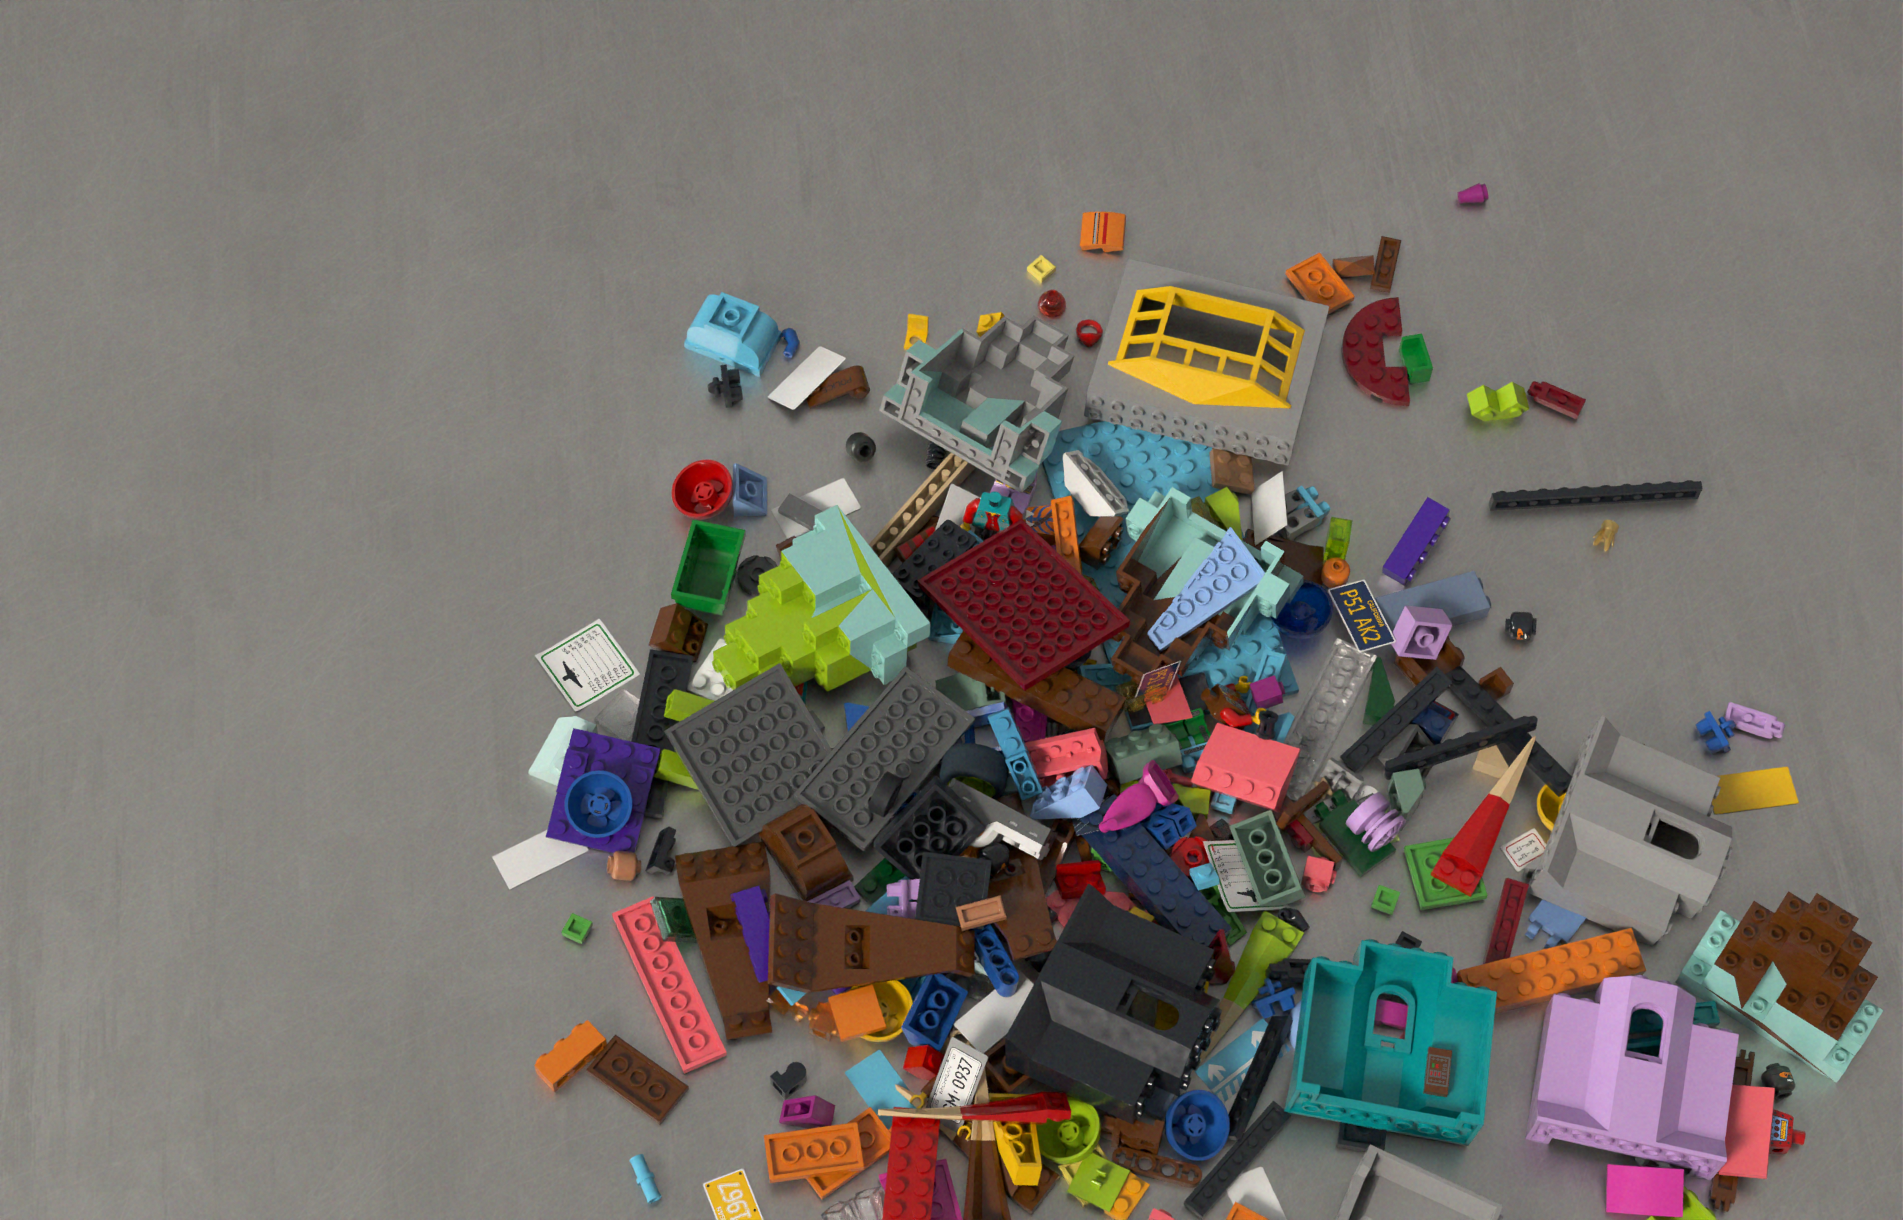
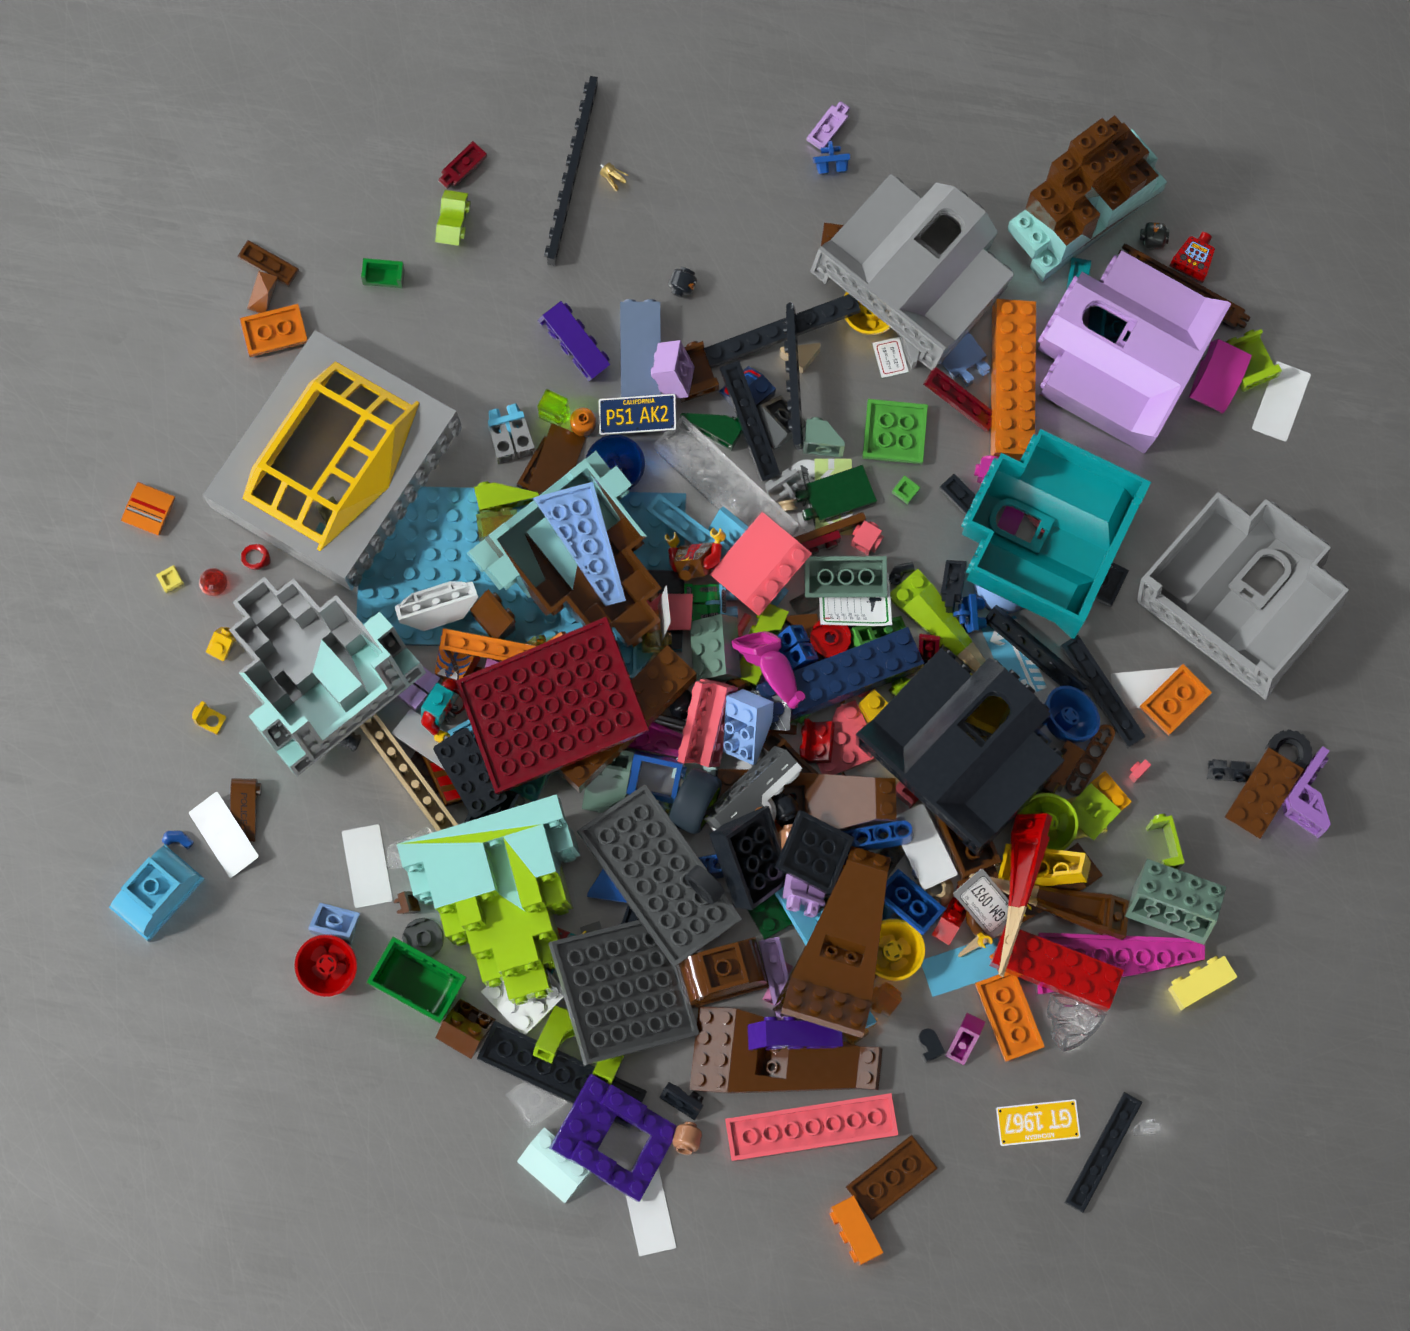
camera: 75 degrees left, 15 degrees up
white sticker [535,619,640,712] -> none
bright green plate [561,913,593,944] -> none
blue piece [565,771,632,838] -> none
medium azure pin [629,1154,662,1204] -> none
clear green plate [650,897,697,943] -> none
black hips [708,364,743,408] -> none
orange plate [764,1122,864,1183] -> none
flat silver tile [778,493,823,530] -> none
orange tile [828,984,886,1042] -> none
pearl dark grey head [846,432,876,462] -> none
nougat tile [956,896,1007,931] -> none
dark azure slope [988,707,1043,801] -> none
medium azure plate [1190,863,1219,891] -> none
medium nougat plate [1209,448,1255,495] -> none
magenta brick [1250,675,1285,709] -> none
white sticker [1251,471,1287,545] -> none
black bush [1256,710,1278,740] -> none
reddish brown tile [1276,781,1329,830] -> none
dark red plate [1342,297,1410,406] -> none
lavender wheel [1345,792,1406,852] -> none
reddish brown tile [1423,1047,1452,1097] -> none
red plate [1431,736,1536,897] -> none
magenta cone [1457,183,1489,204] -> none
reddish brown panel [1478,667,1514,701] -> none
yellow sticker [1712,766,1799,814] -> none
coral tile [1718,1084,1775,1179] -> none

